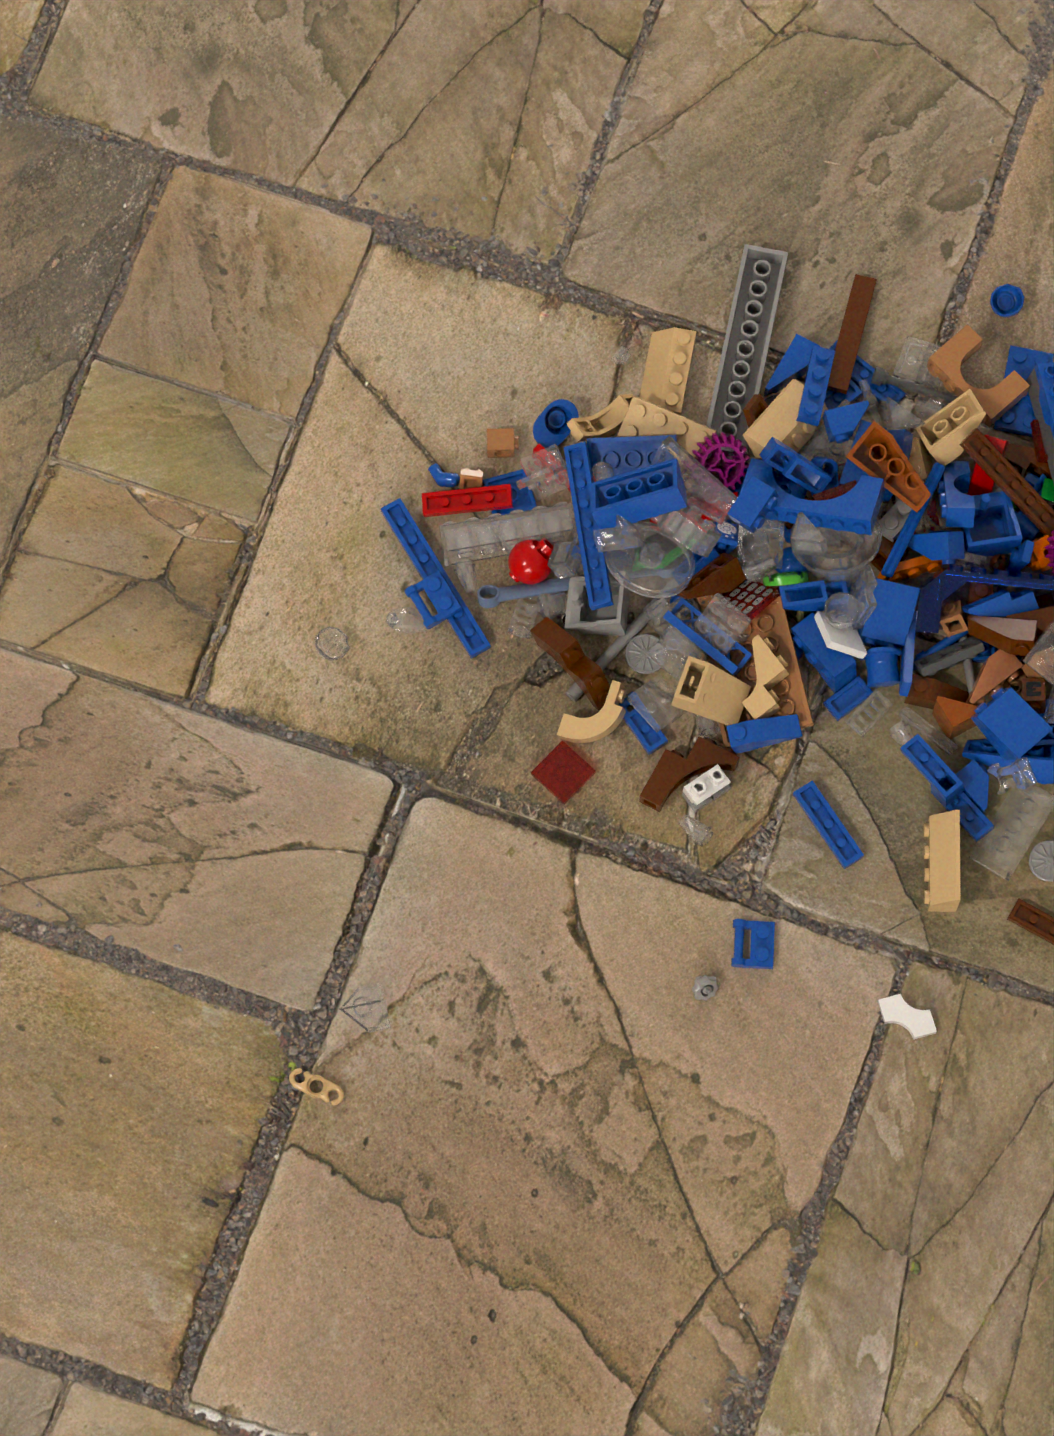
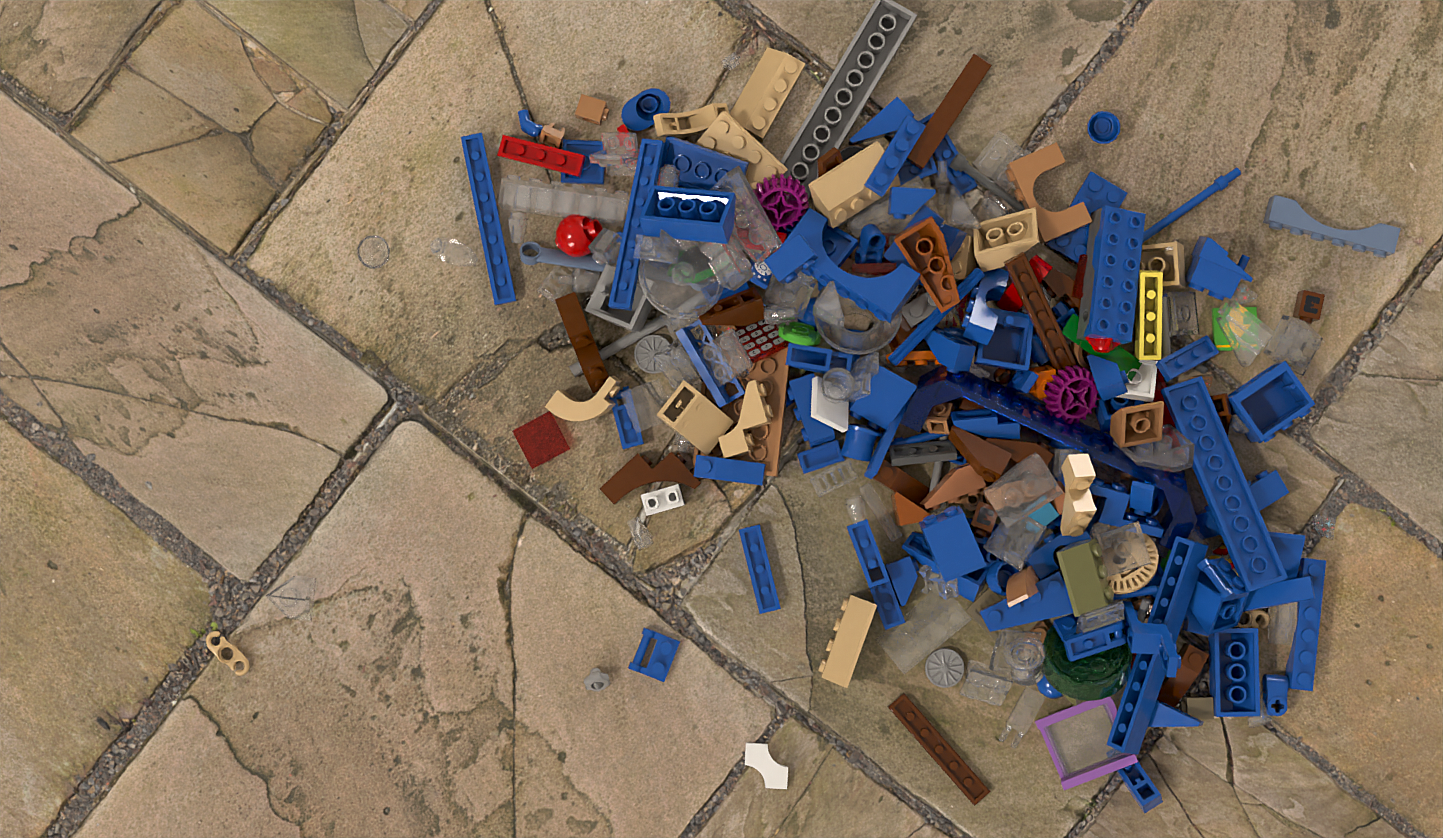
camera: 15 degrees right, 15 degrees up
blue plate [404,570,463,629] -> none
blue slope [759,437,832,494] -> none

